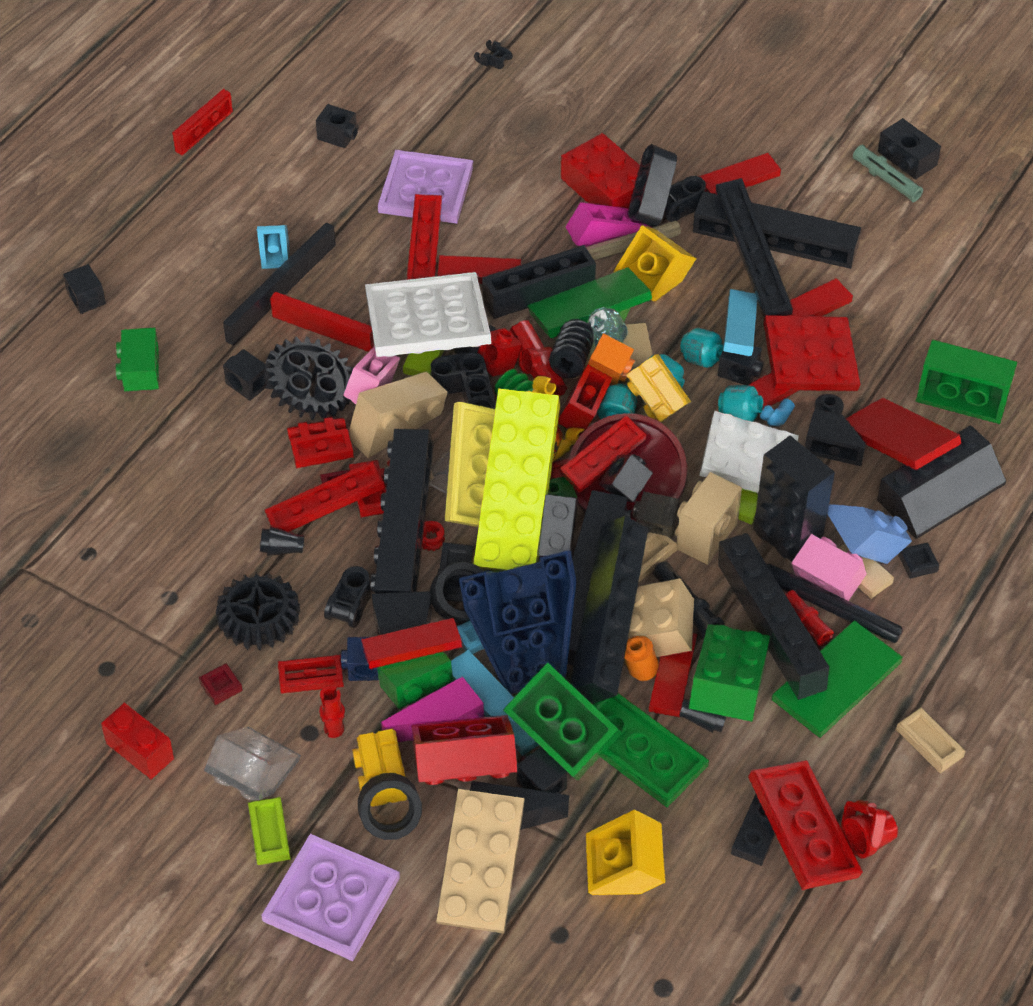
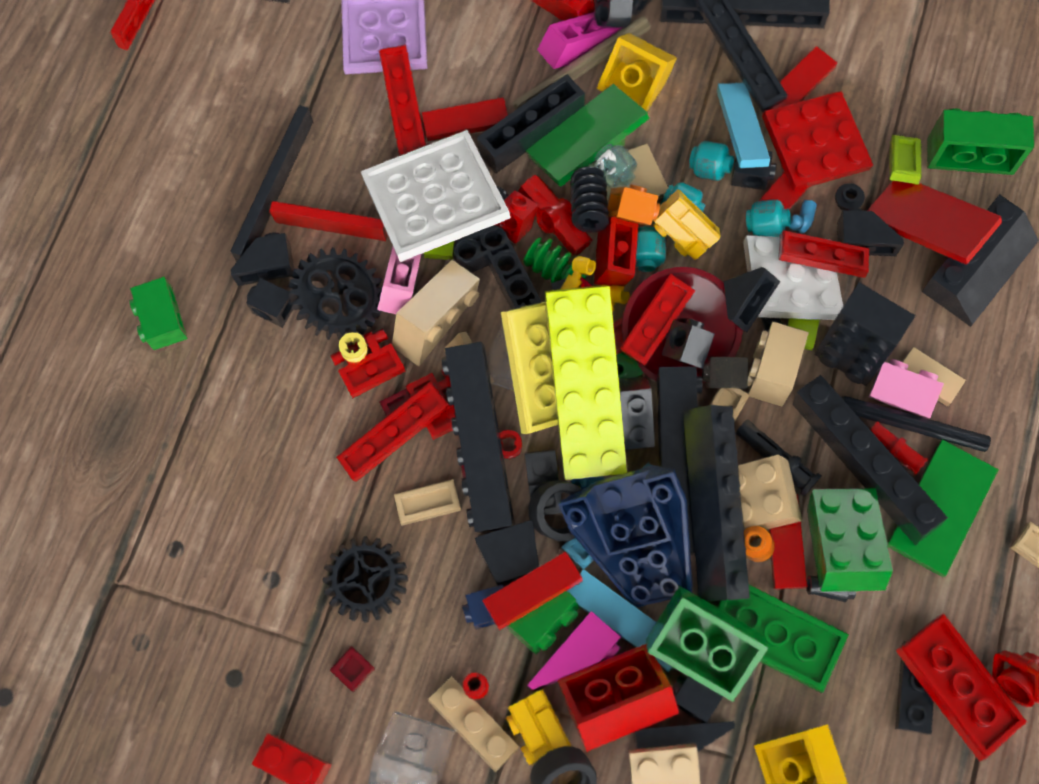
camera: 10 degrees left, 20 degrees up
black brick [63,264,106,314] -> none
medium azure slope [257,225,289,269] -> none
black cone [260,526,304,556] -> none
red tile [278,655,344,694] -> none
black piece [324,566,371,628] -> none
medium blue slope [827,504,912,564] -> none
black tile [898,542,940,579] -> none
none -> black slope [231,232,294,286]
none -> light yellow bush [339,332,368,363]
none -> tan tile [394,479,461,526]
none -> tan plate [428,676,519,772]
none -> black slope [724,267,781,333]
none -> red tile [778,230,869,278]
none -> lime tile [889,135,921,184]

